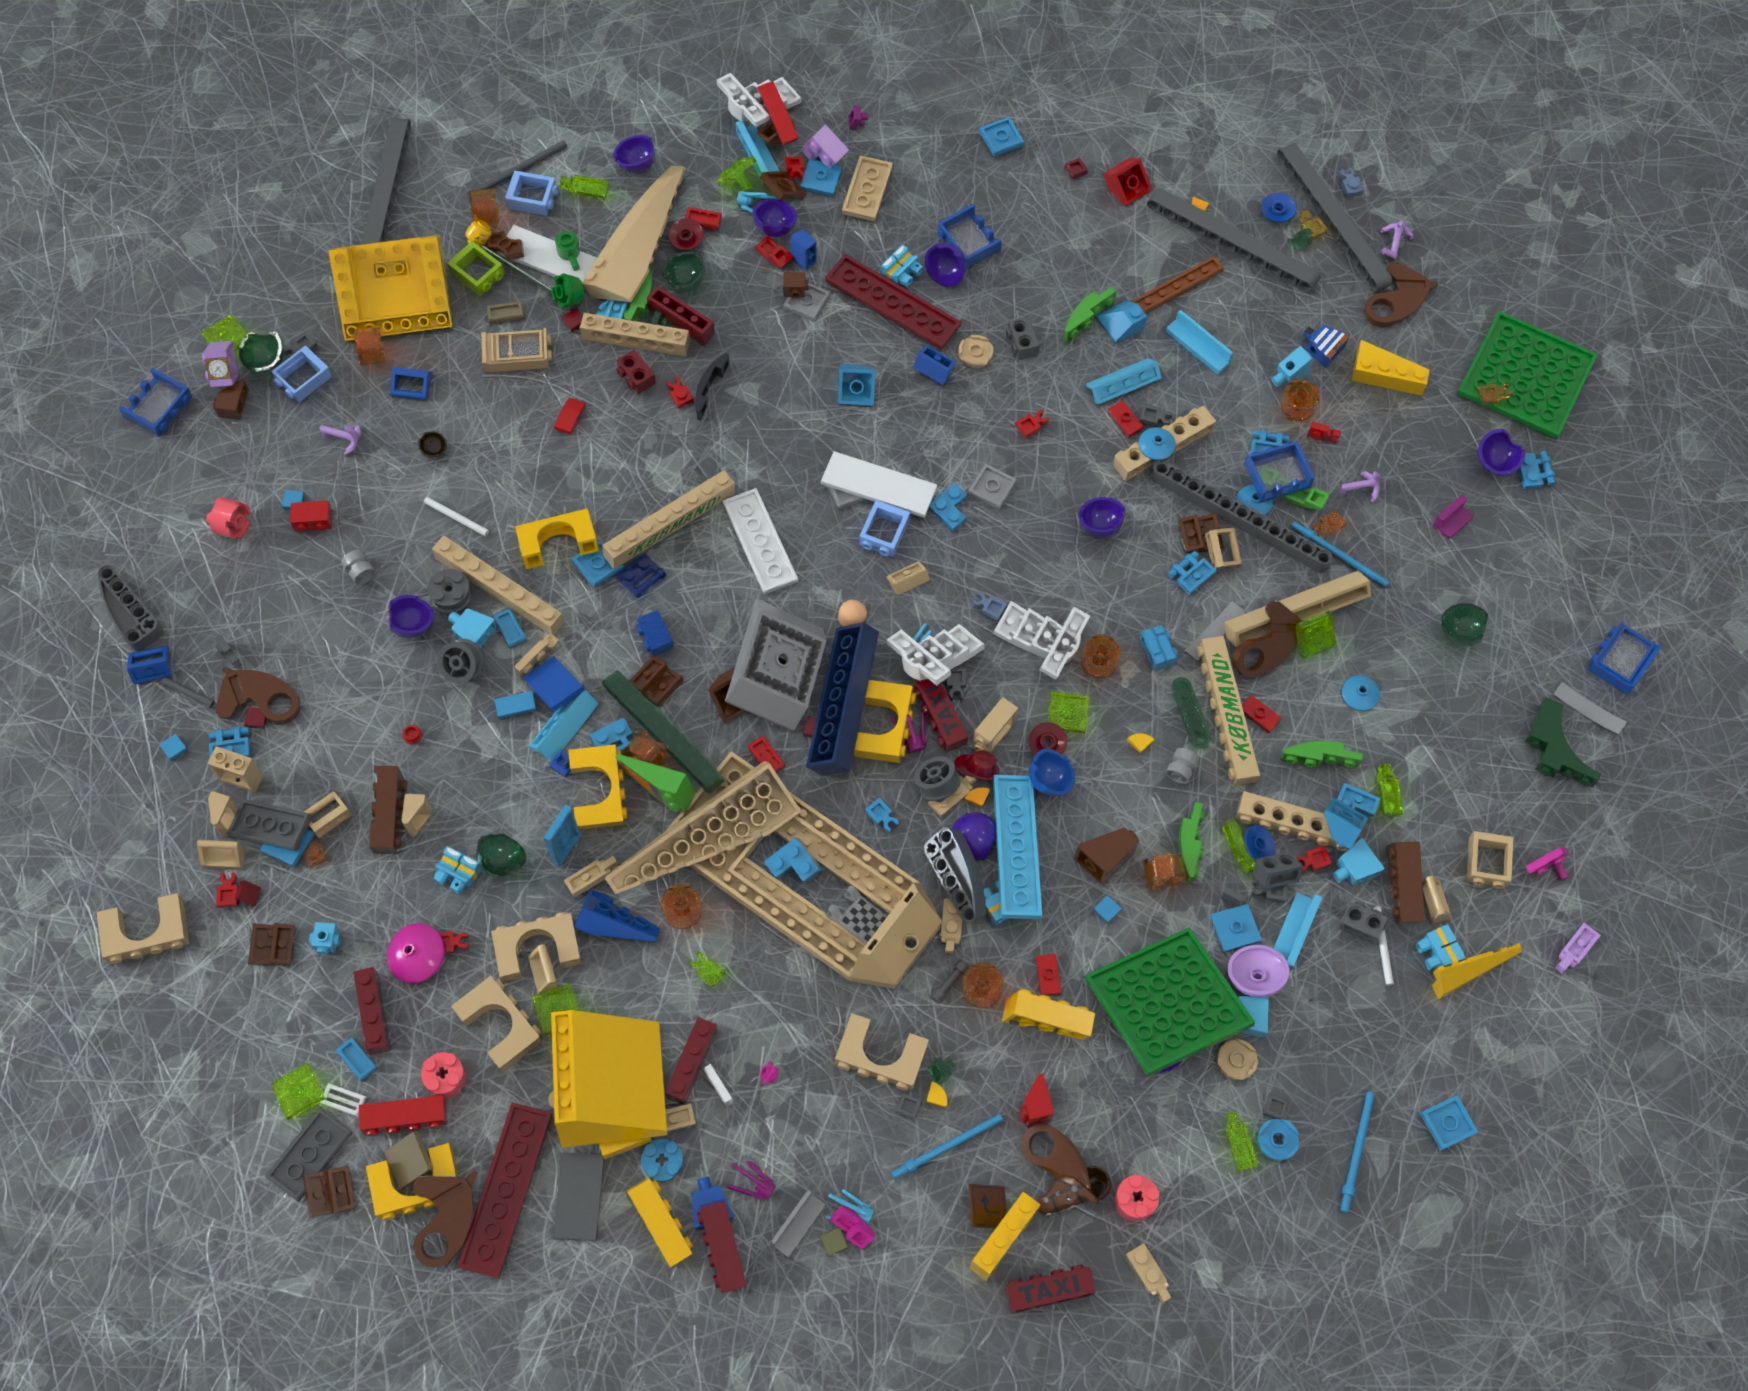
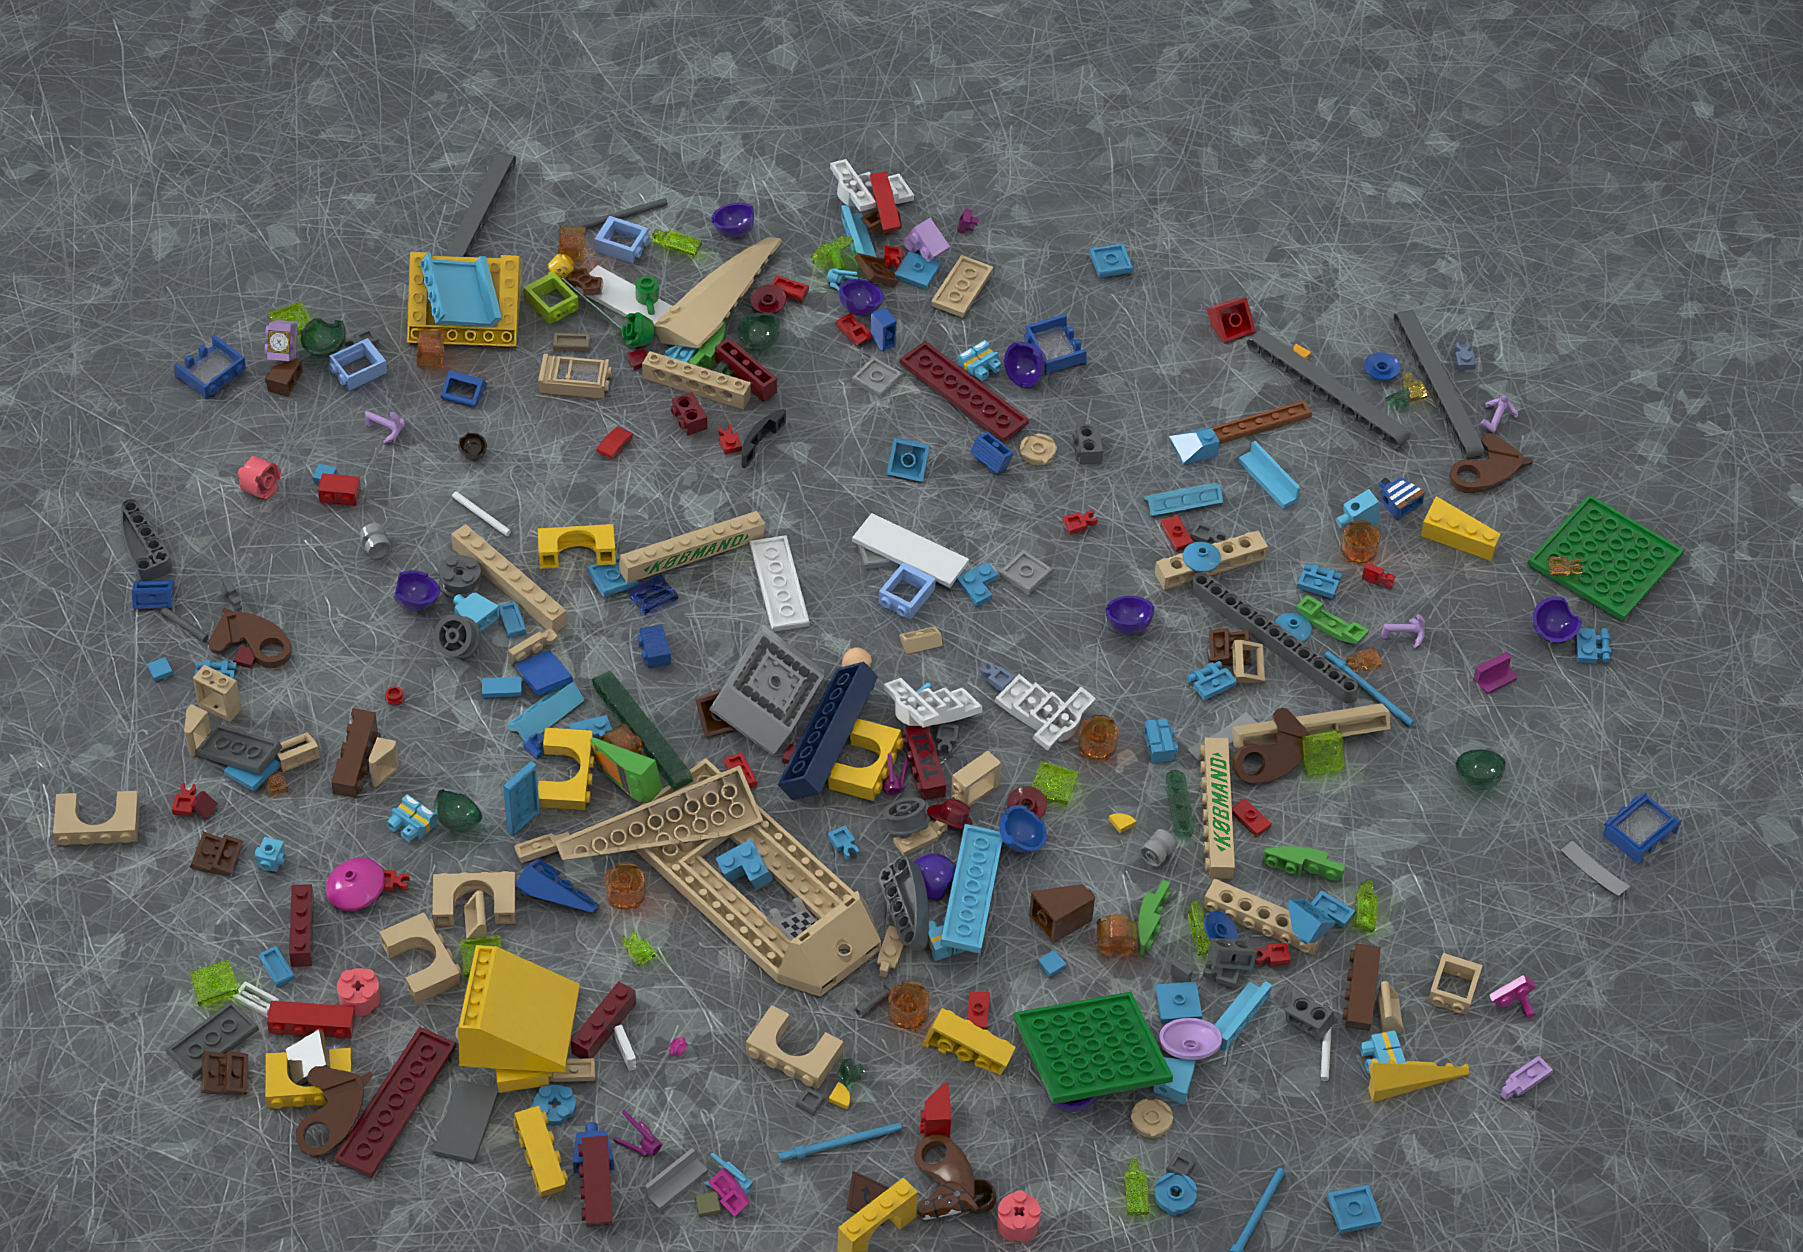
camera: 10 degrees right, 15 degrees down
tan tile [197,839,246,870] -> none
reddish brown slope [628,656,684,707] -> none
reddish brown brick [783,272,809,298] -> none
light orange tile [964,787,990,808] -> none
bright green slope [1063,287,1117,342] -> none
dark red tile [1064,158,1088,180] -> none
window [1244,441,1315,503] -> none
medium azure torso [1333,838,1385,886] -> none
dark azure dish [1342,675,1380,711] -> none
dark green arch [1525,697,1601,787] -> none
none -> medium azure panel [420,252,502,327]

